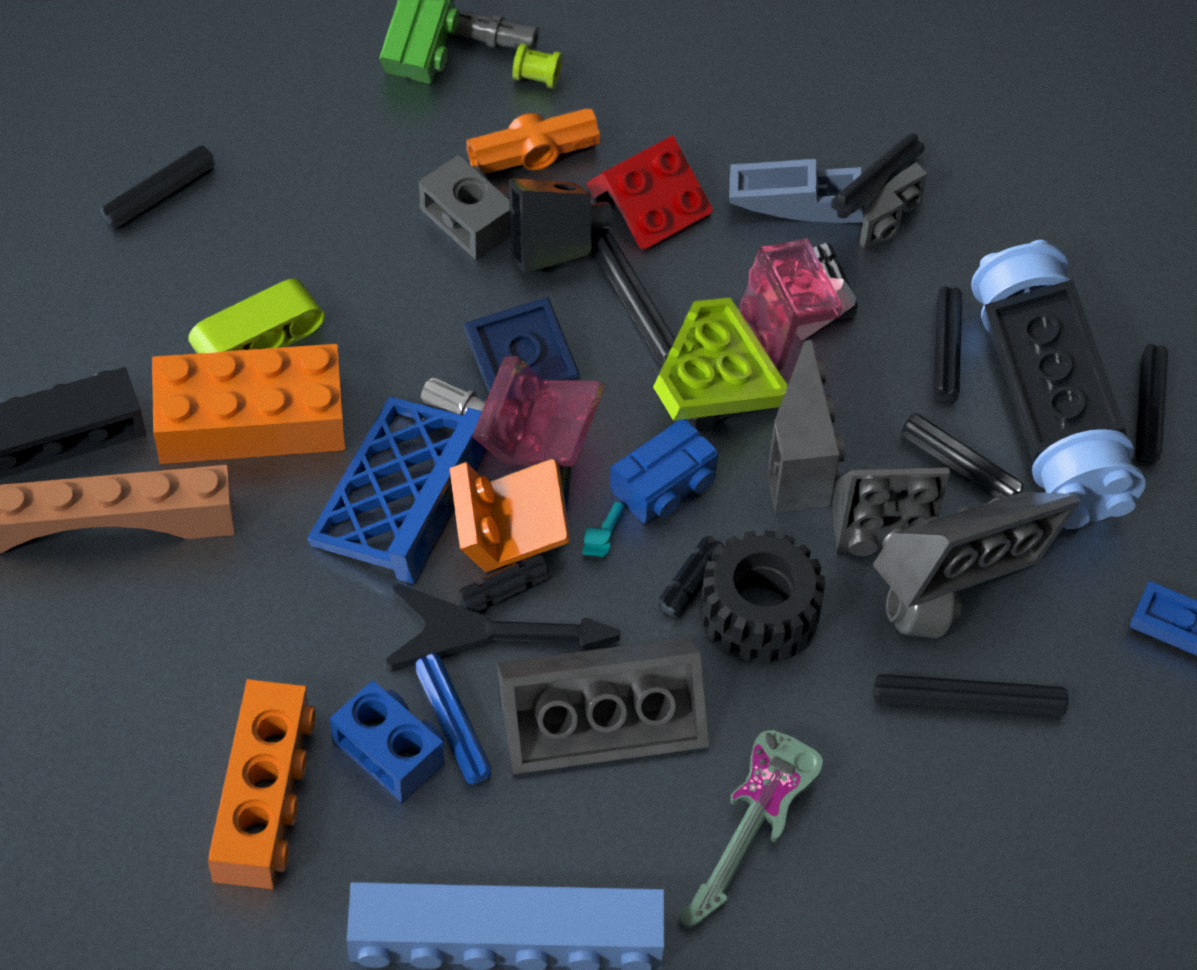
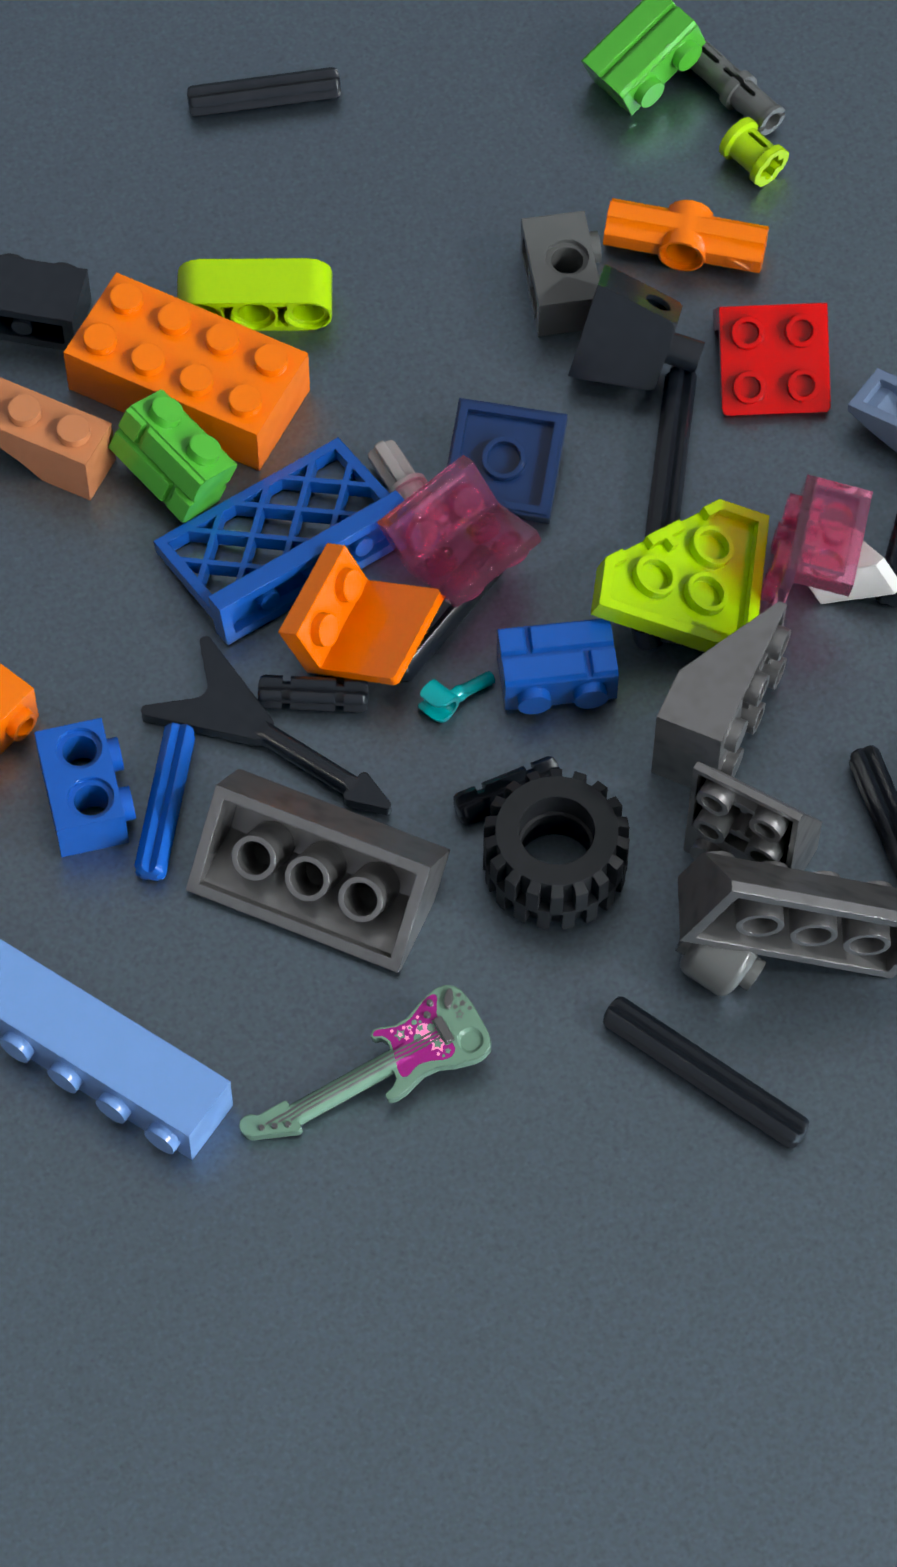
camera: 35 degrees right, 5 degrees up
none -> bright green brick [108,390,237,523]

